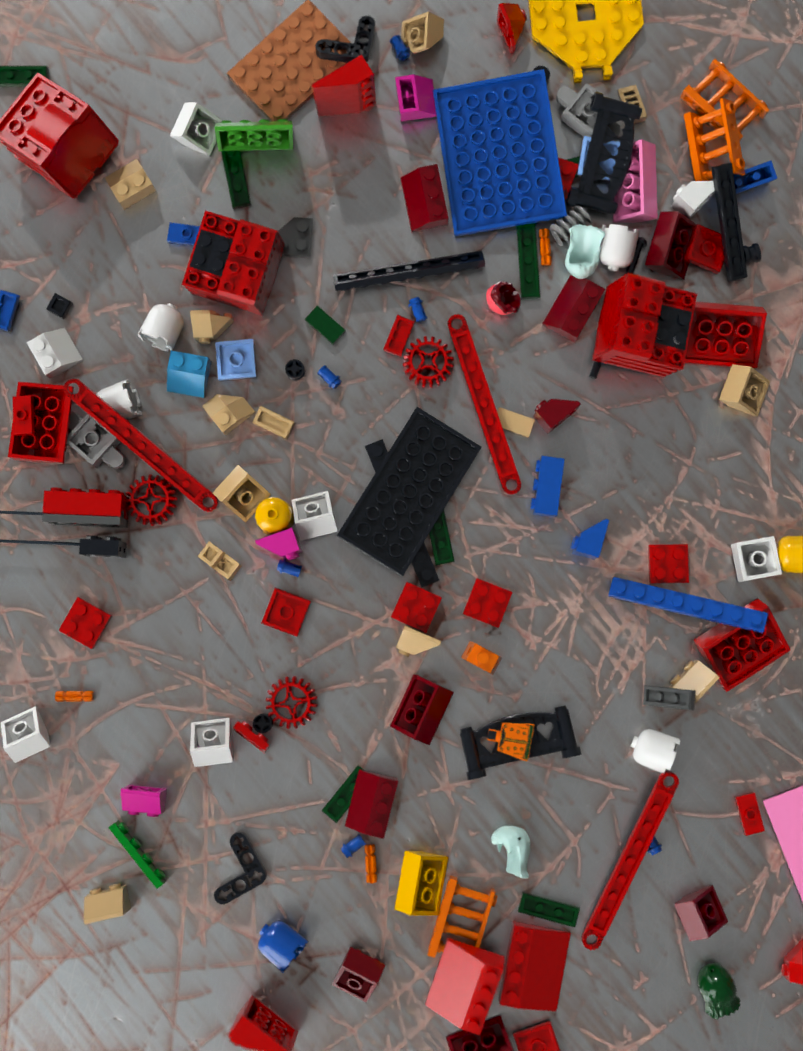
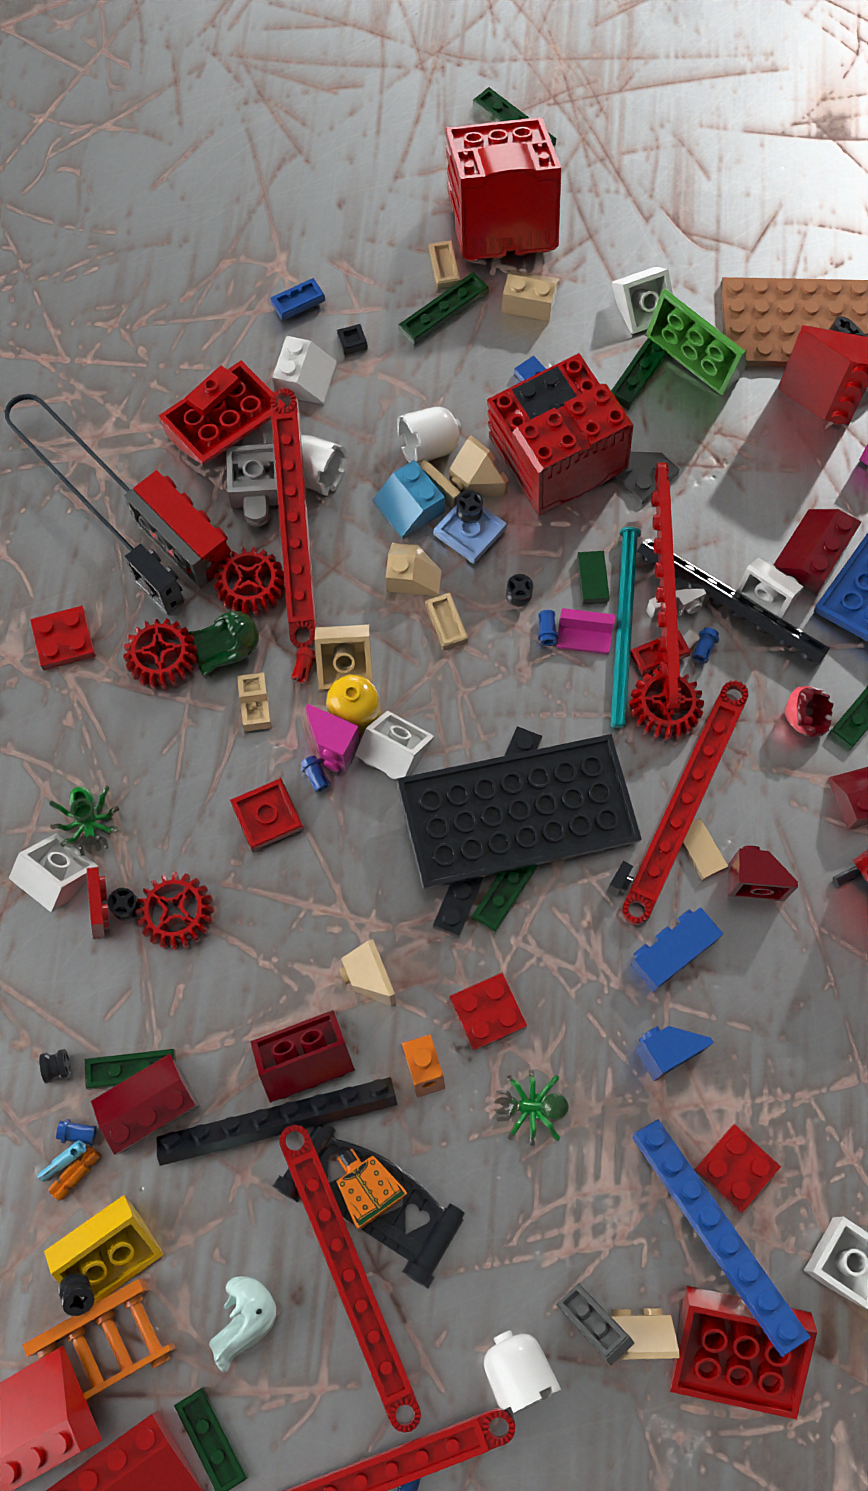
camera: 35 degrees right, 15 degrees down
red brick [391,582,442,633] -> none
none -> medium azure piece [38,1140,86,1182]
none -> black wheel [39,1049,71,1084]
none -> animal [49,785,120,856]
none -> black wheel [58,1273,95,1316]
none -> red gear [123,618,197,690]
none -> black plate [156,1077,398,1166]
none -> dark green piece [189,611,259,676]
none -> red plate [279,1125,421,1433]
none -> red pin [290,647,316,683]
none -> dark green tile [398,272,489,345]
none -> tan tile [419,459,461,509]
none -> tan tile [428,241,461,289]
none -> black wheel [456,490,483,524]
none -> animal [494,1070,569,1146]
none -> dark pink panel [556,608,615,654]
none -> black plate [607,860,634,897]
none -> teal axle [610,527,641,728]
none -> white slope [646,589,706,620]
none -> red plate [651,462,681,710]
none -> white slope [737,558,803,618]

